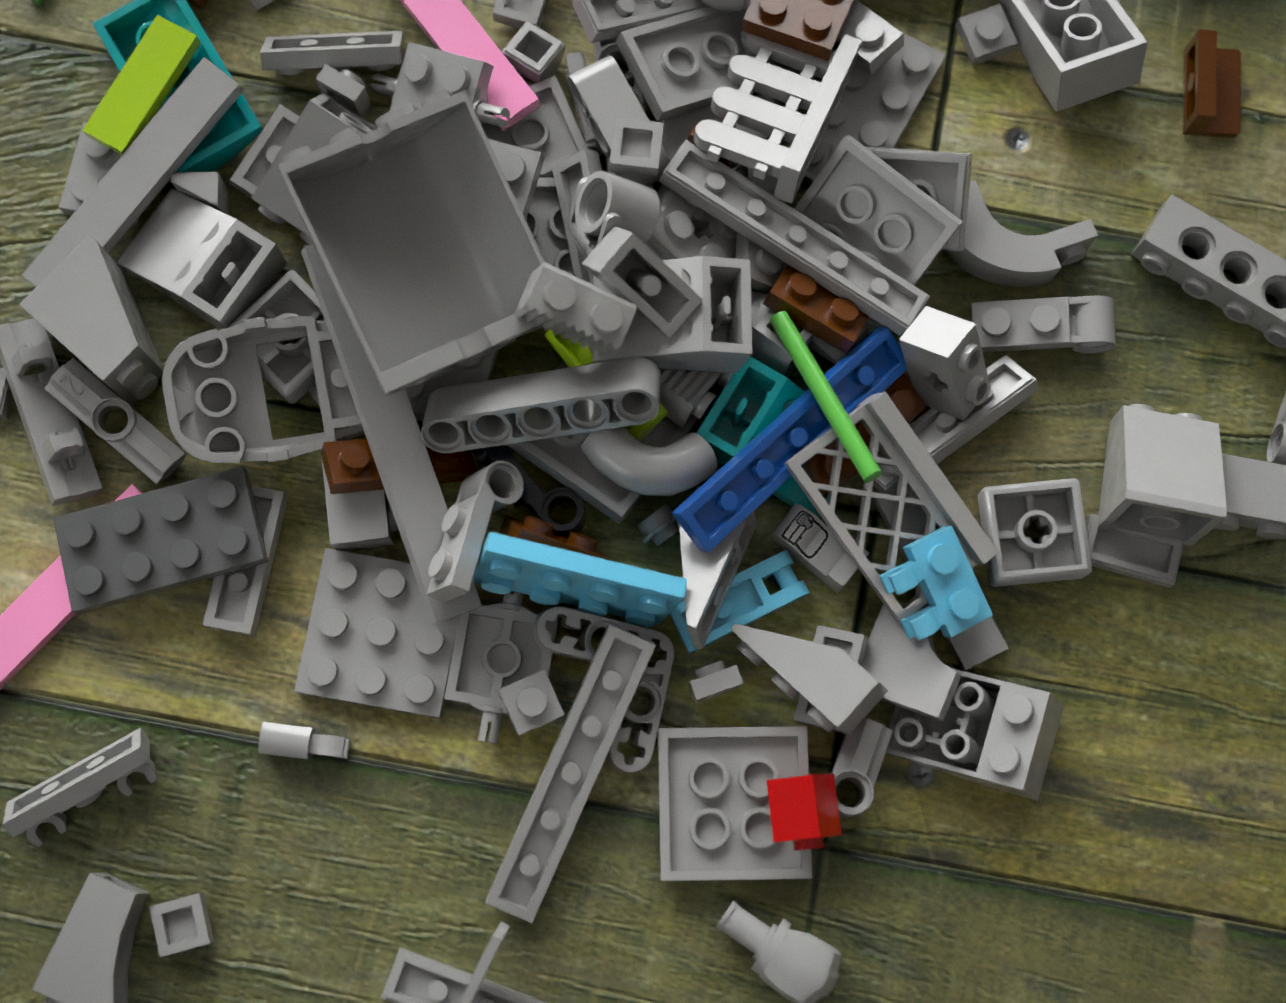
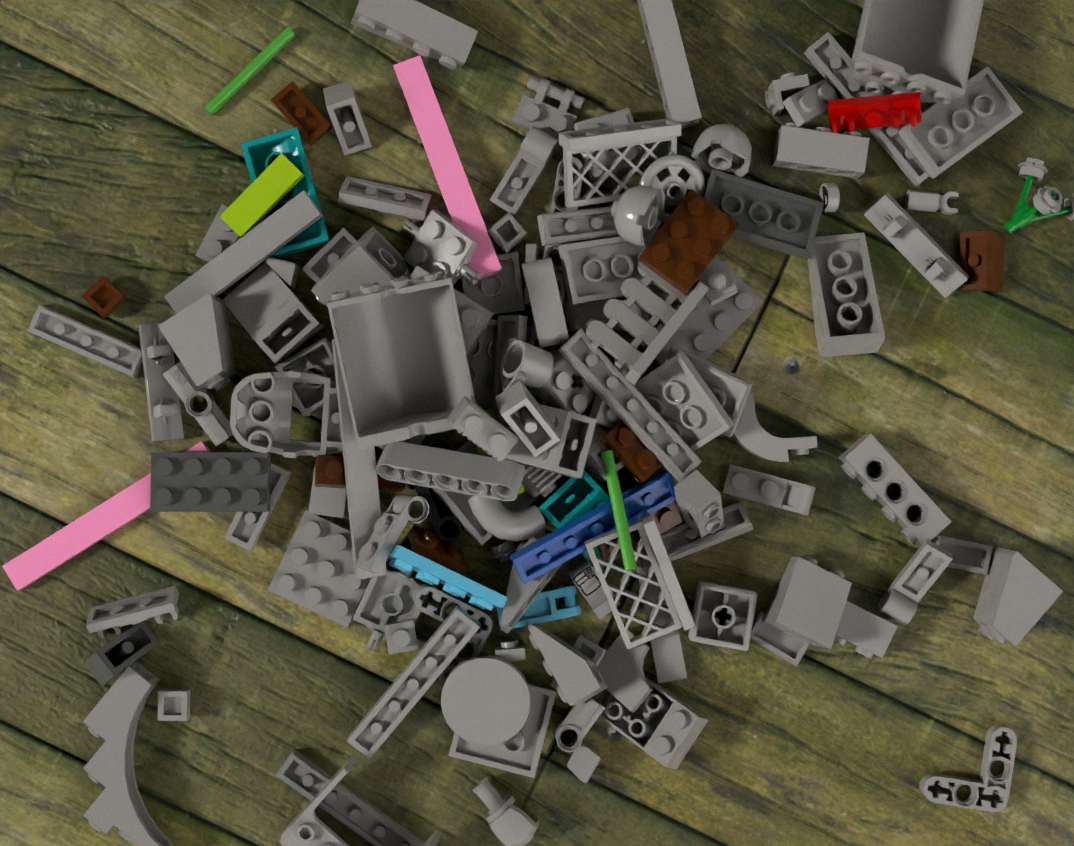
camera: 20 degrees right, 10 degrees up
light grey bar [258,722,351,760] -> none
light grey plate [316,64,372,118] -> none
light grey plate [609,117,664,176] -> none
red brick [766,773,842,851] -> none
medium azure plate [879,526,993,640] -> none
light grey plate [955,4,1018,66] -> none
reddish brown panel [1183,29,1241,138] -> none
none -> dark grey slope [84,621,159,687]
none -> light grey tile [441,655,531,745]
none -> light grey slope [567,742,601,784]

